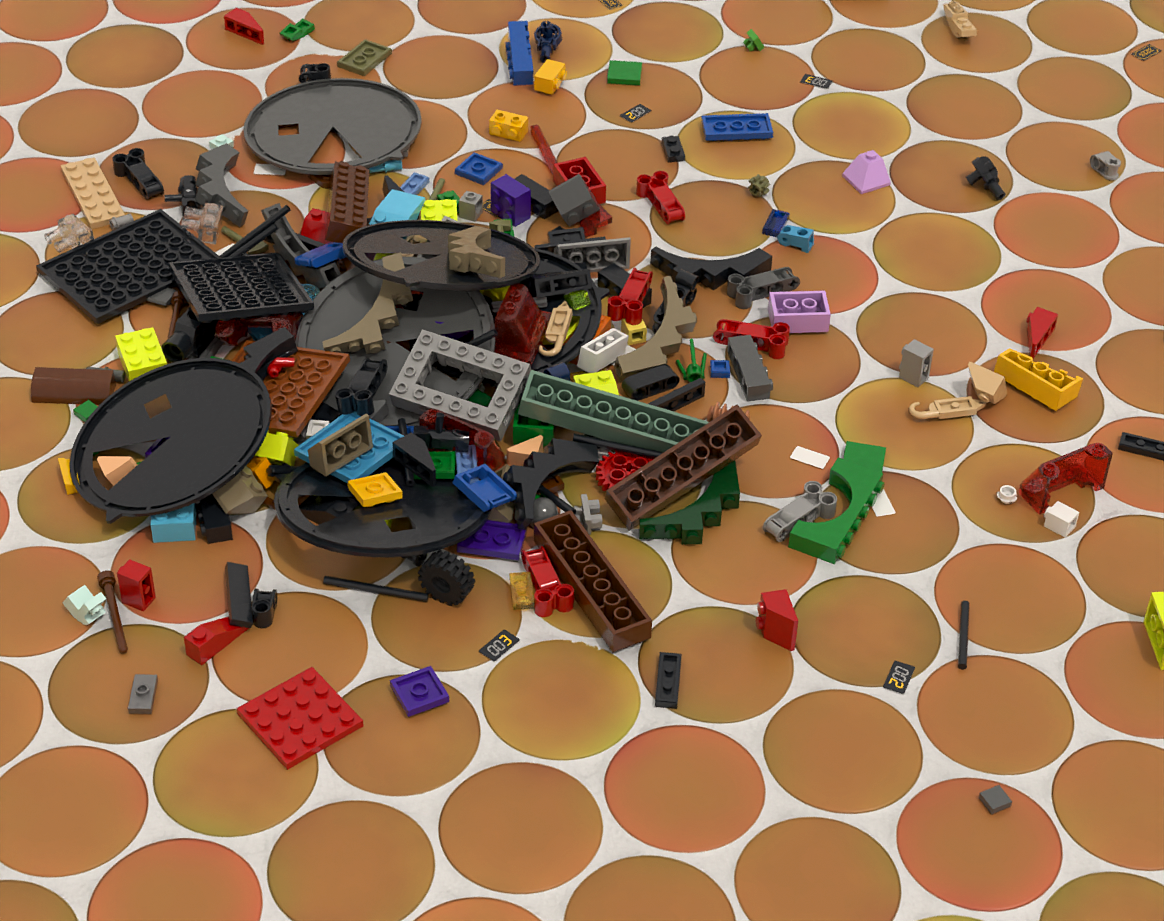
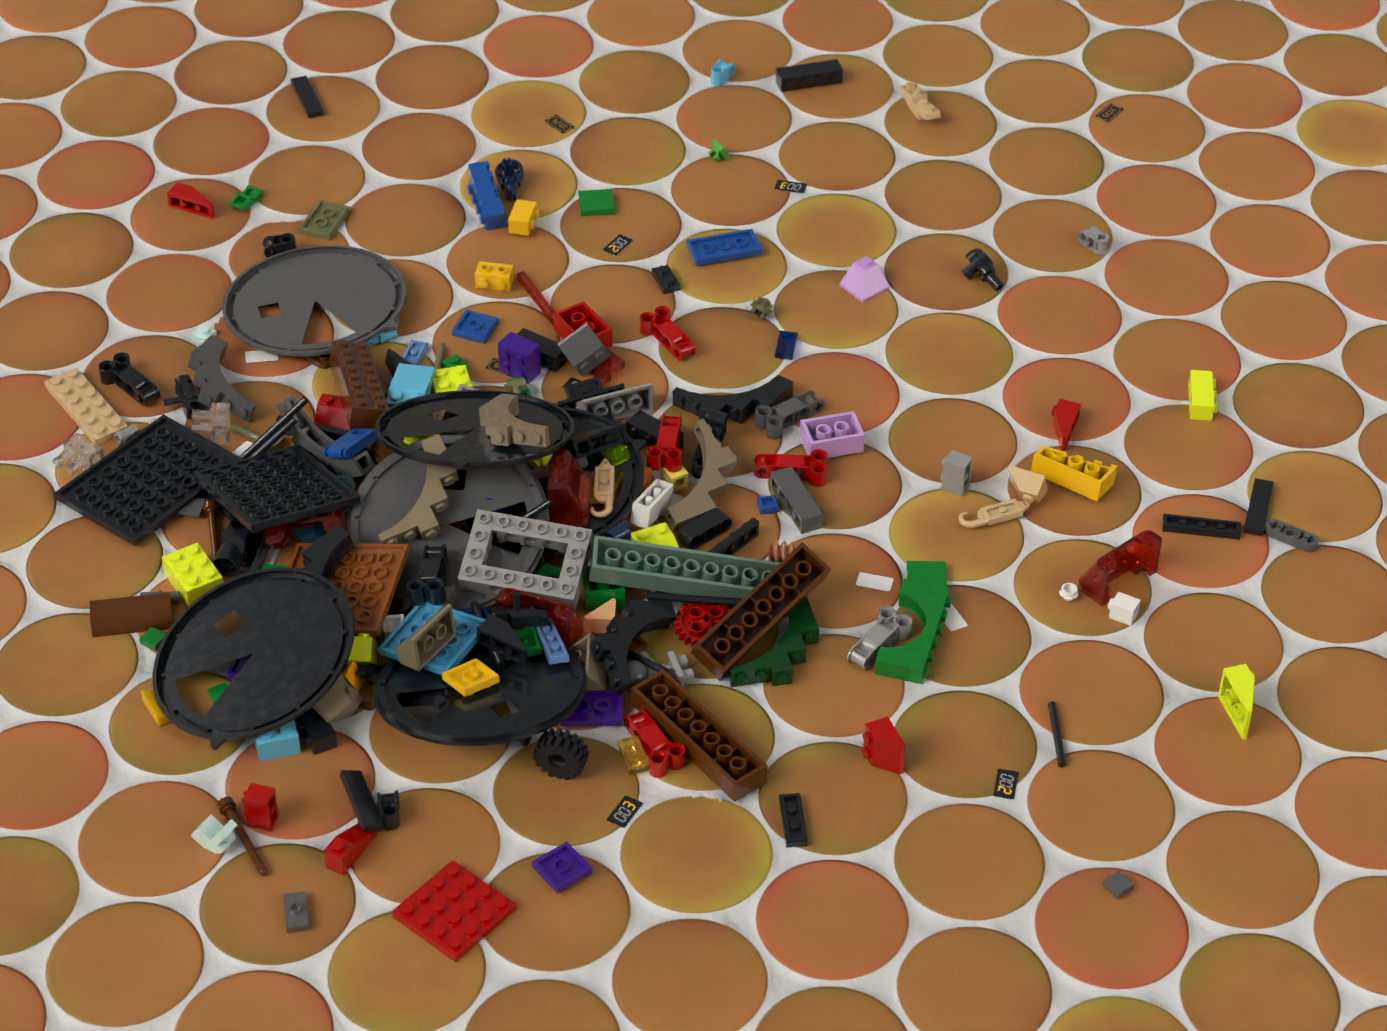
camera: 10 degrees left, 0 degrees up
light nougat slope [97,456,138,486] -> none
red arm [267,357,294,378] -> none
black piece [323,576,429,602] -> none
blue container [453,464,517,512] -> none
light grey brick [459,191,483,222] -> none
green plant [676,338,707,382] -> none
dark azure leg [777,225,814,253] -> none

